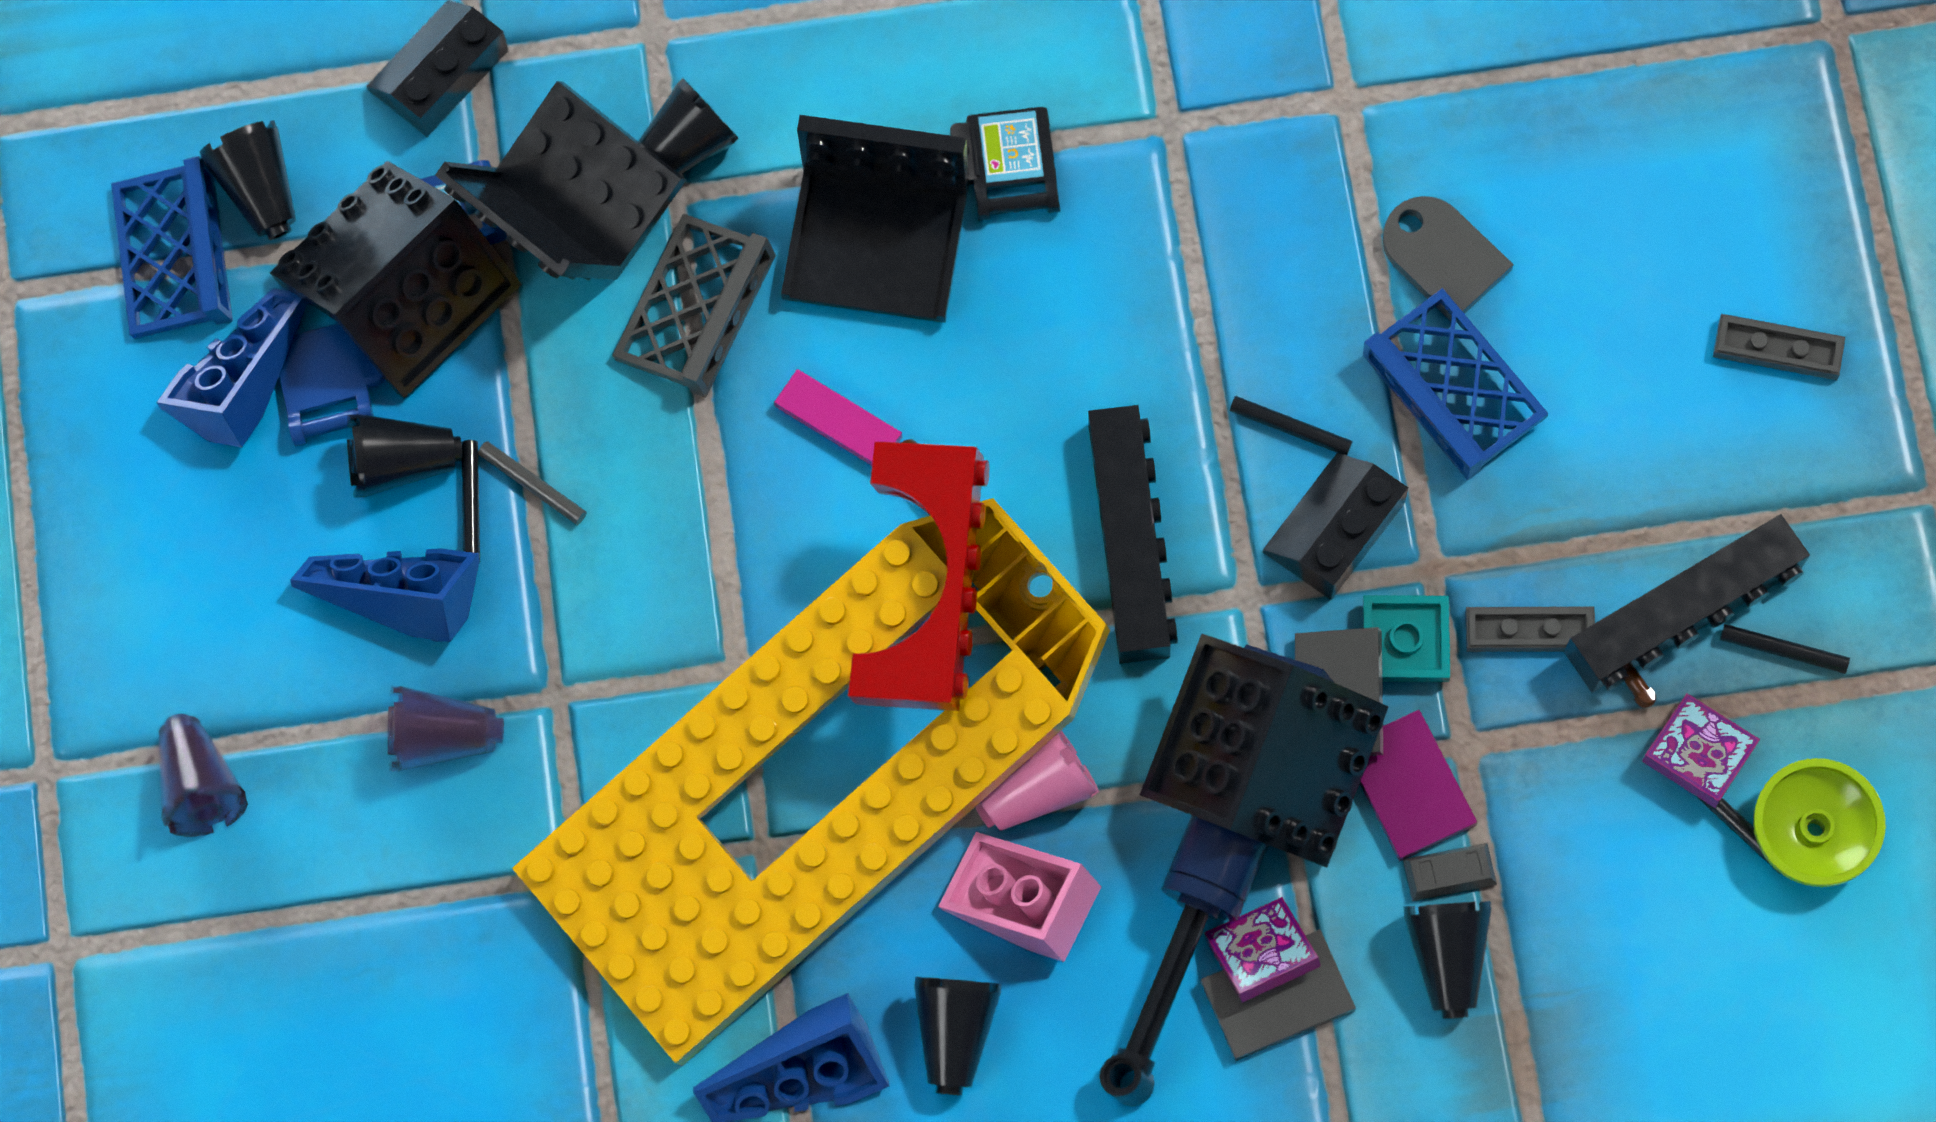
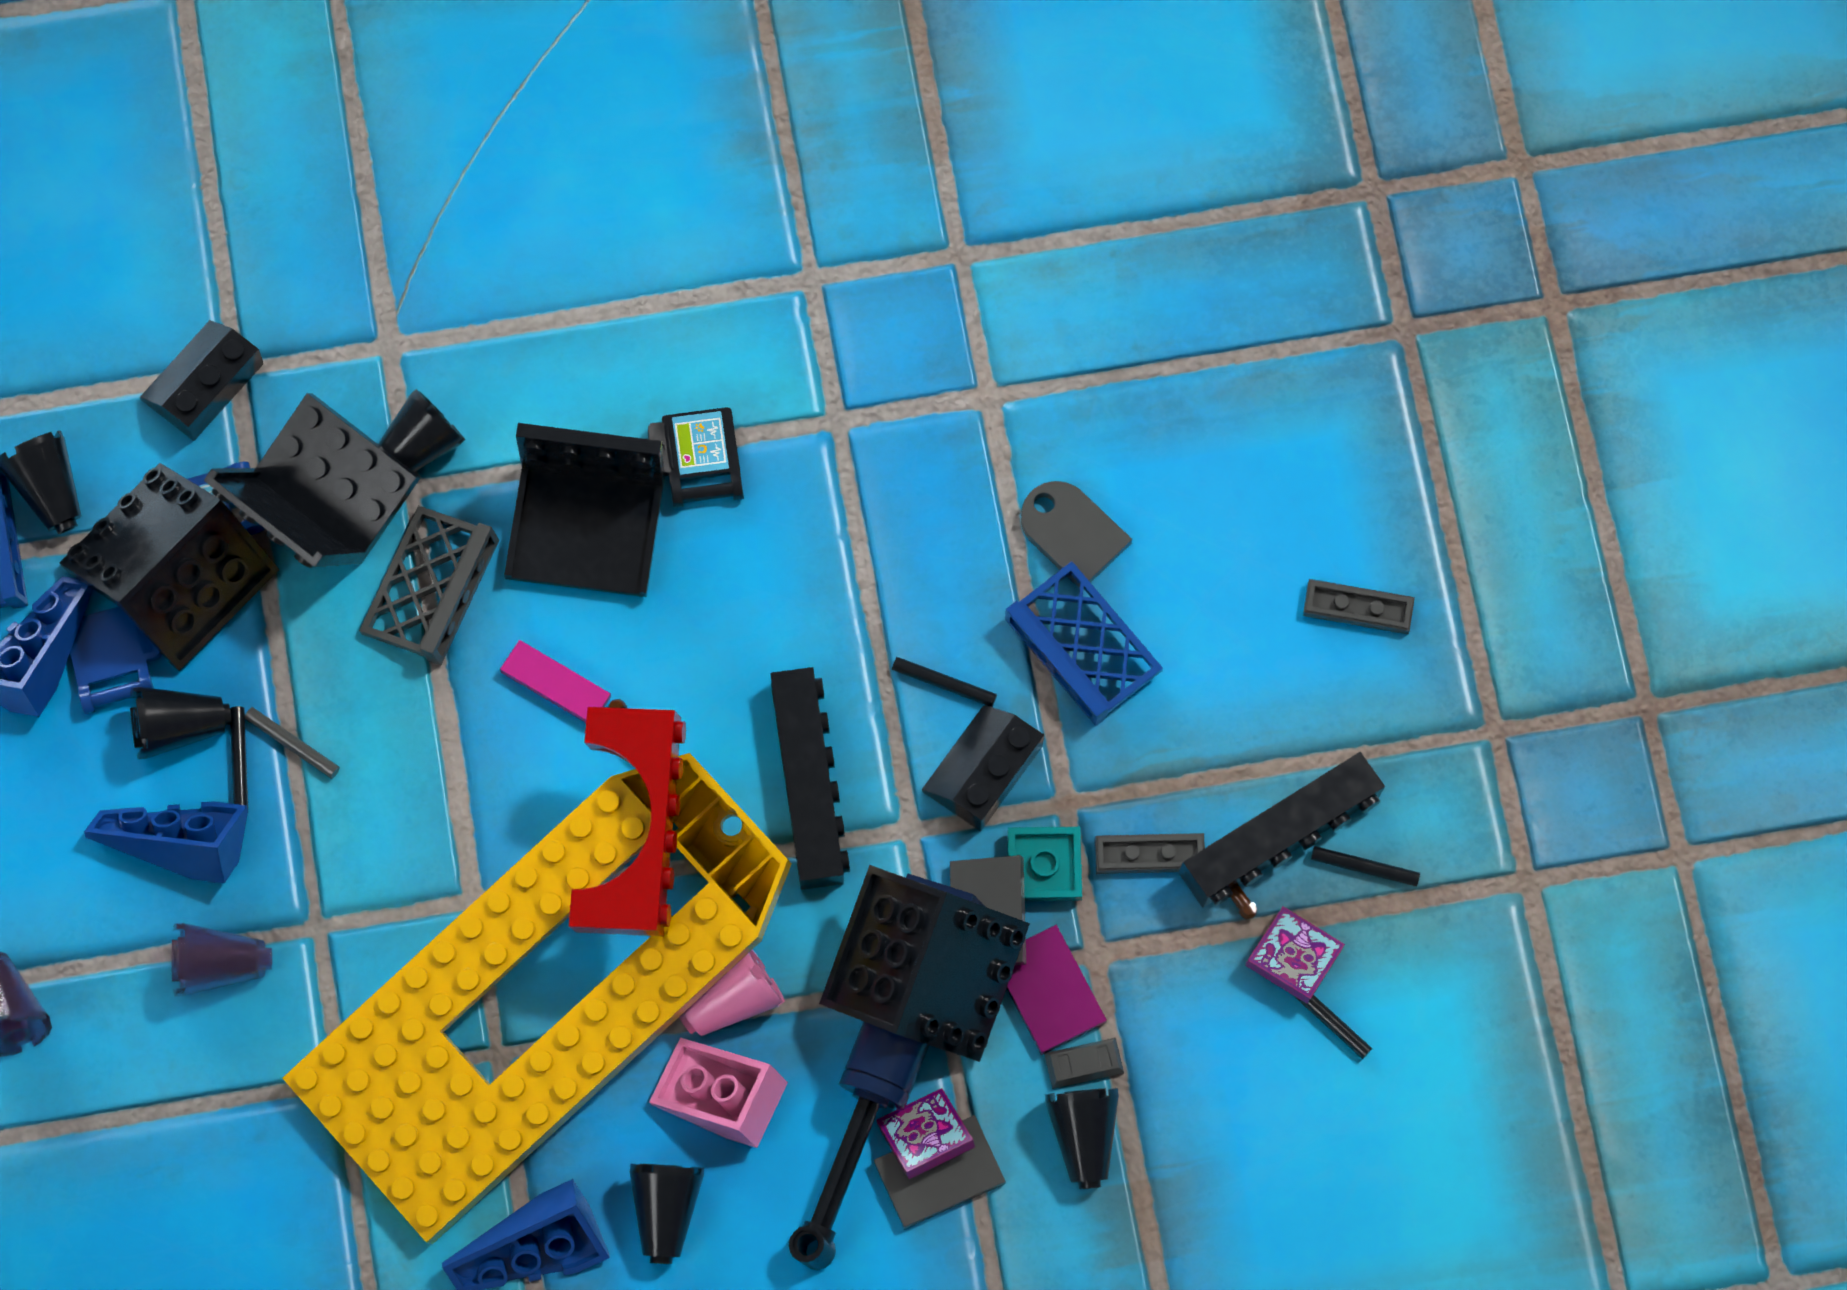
camera: 10 degrees left, 0 degrees up
lime dish [1753,758,1886,887] -> none

